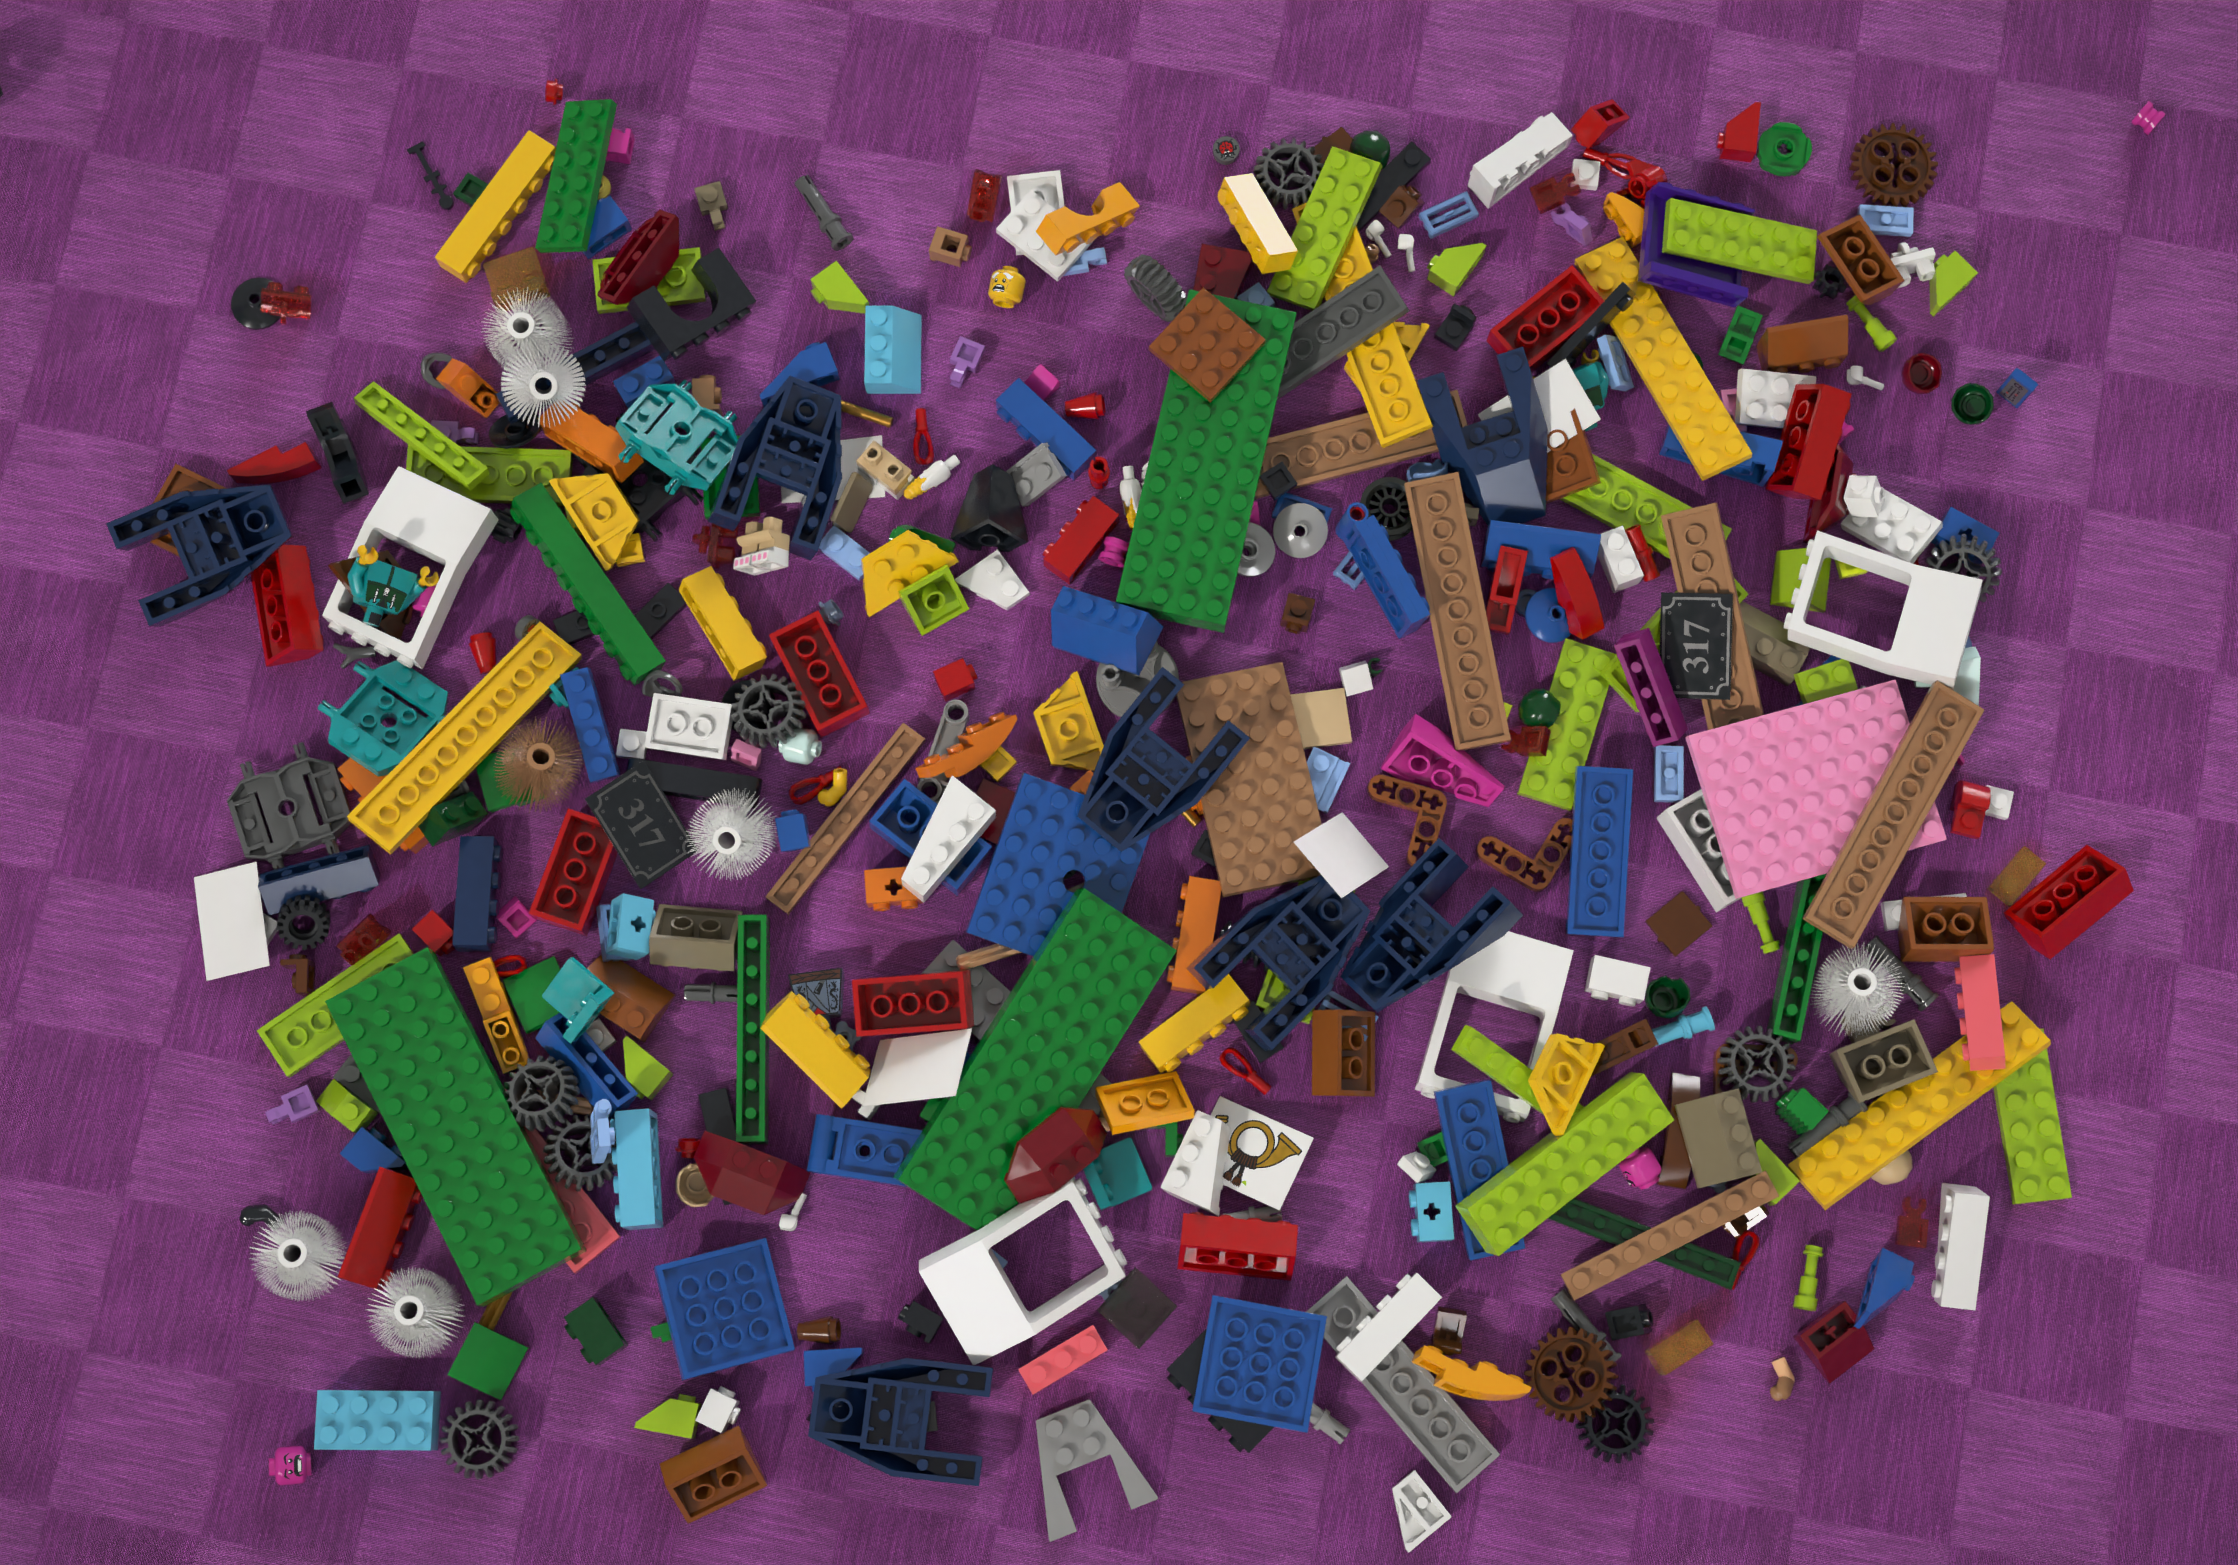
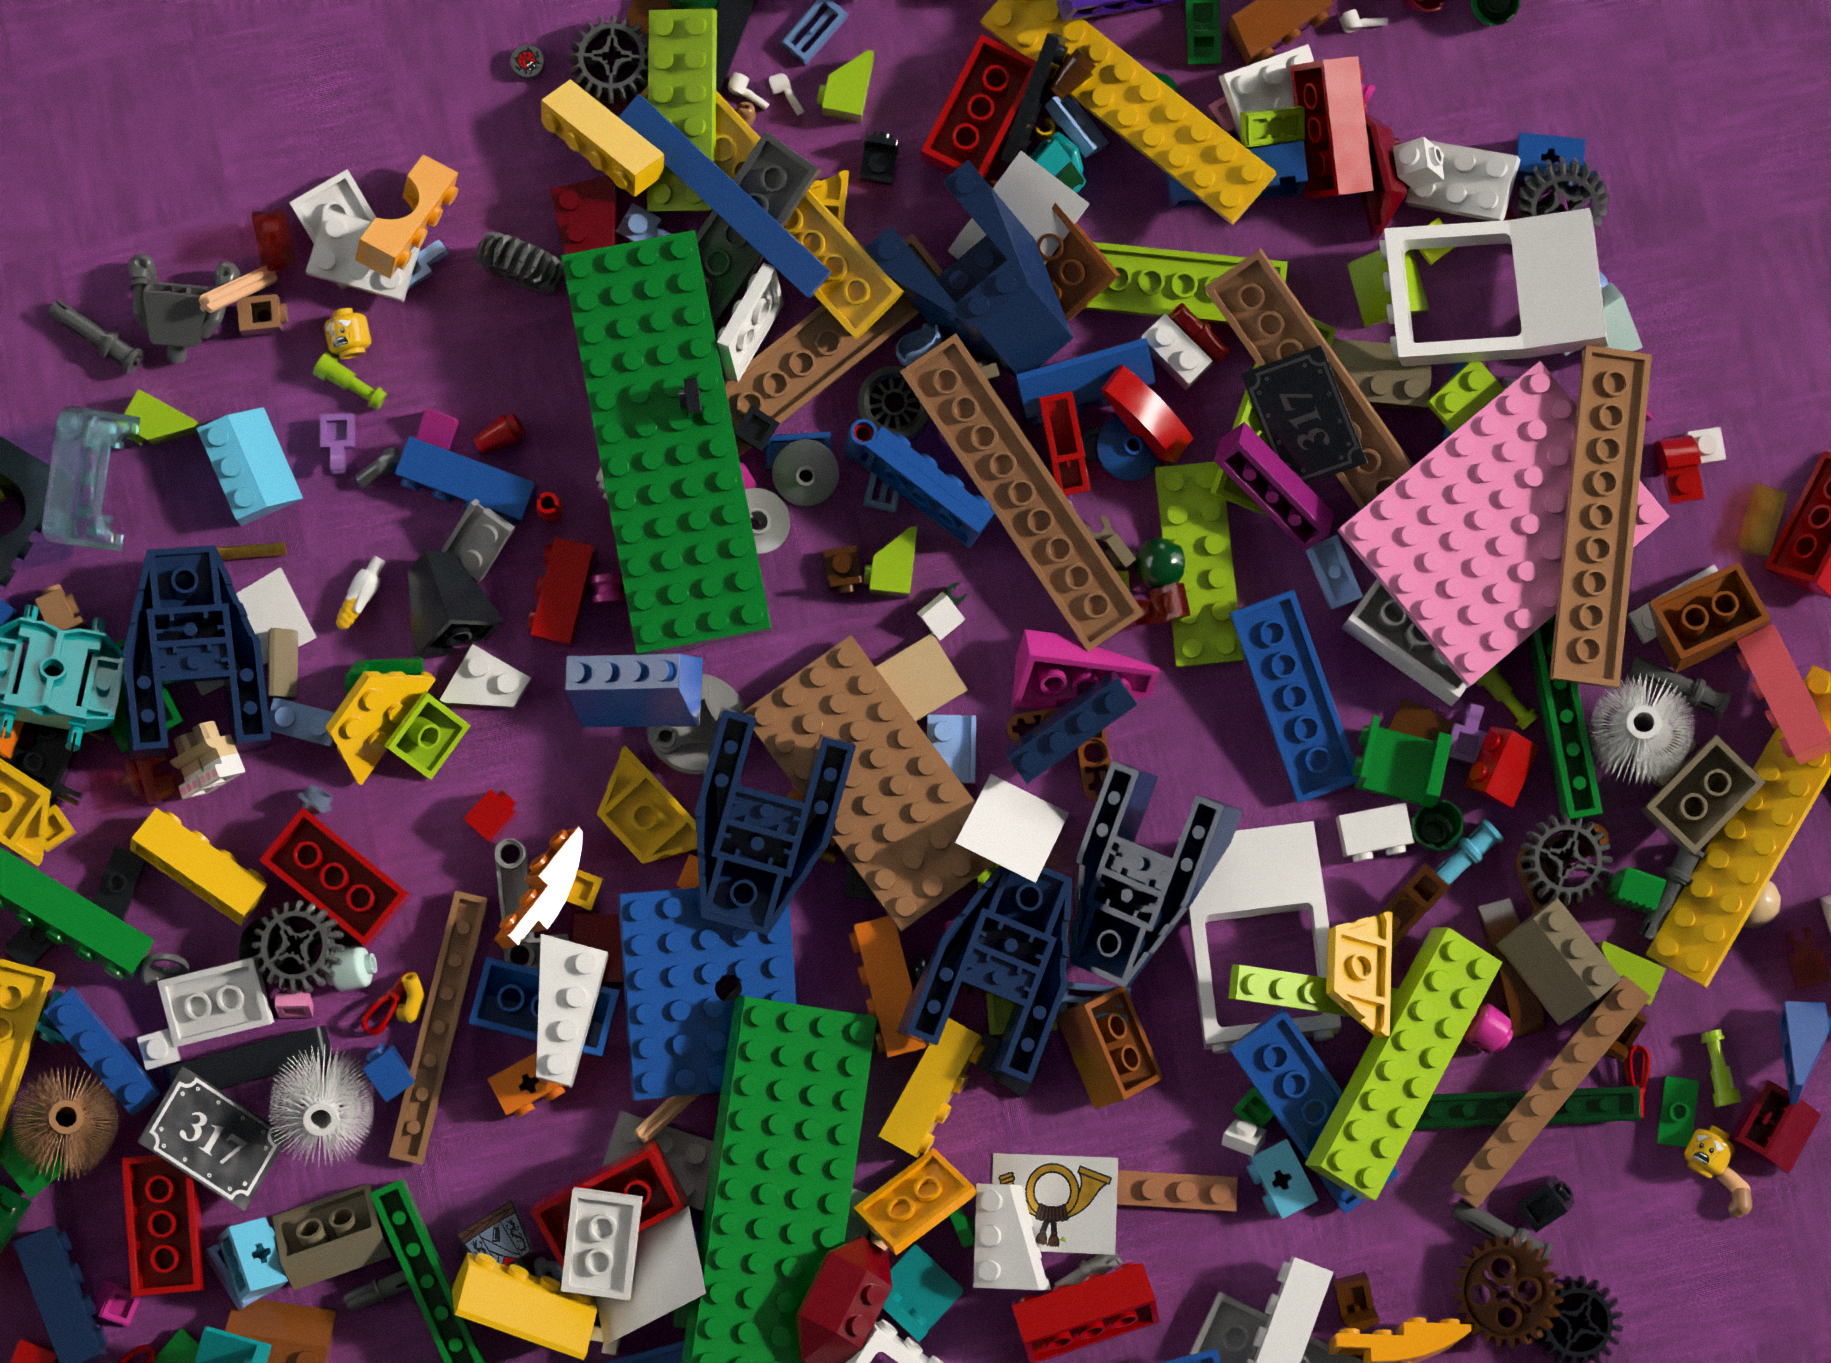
camera: 30 degrees left, 5 degrees up
blue slope [759,342,840,407] -> none
tan hips [856,441,915,500] -> none
red piece [913,408,934,465] -> none
white piece [1120,466,1142,530] -> none
dark orange plate [1149,287,1266,402] -> none
red piece [1219,1048,1272,1095] -> none
reddish brown bracket [1379,185,1425,228] -> none
dark orange beam [1476,818,1573,892] -> none
clear yellow brick [1644,1319,1713,1376] -> none
none -> clear light blue windscreen [42,406,140,551]
none -> dark grey torso [127,253,241,363]
none -> light nougat axle [198,266,278,313]
none -> lime piece [312,351,388,410]
none -> dark grey arm [356,447,401,488]
none -> white plate [561,1187,643,1300]
none -> blue tile [618,94,832,298]
none -> black plate [678,378,703,419]
none -> white plate [716,263,784,382]
none -> lime slope [864,526,917,598]
none -> dark blue brick [1004,670,1138,784]
none -> reddish brown cone [1048,49,1096,100]
none -> dark tan plate [1086,515,1136,571]
none -> nougat plate [1117,1170,1238,1211]
none -> lime plate [1240,106,1305,147]
none -> green panel [1351,715,1453,808]
none -> medium lavender plate [1448,703,1488,764]
none -> red brick [1464,725,1540,808]
none -> green plate [1655,1076,1699,1148]
none -> yellow head [1684,1125,1735,1179]

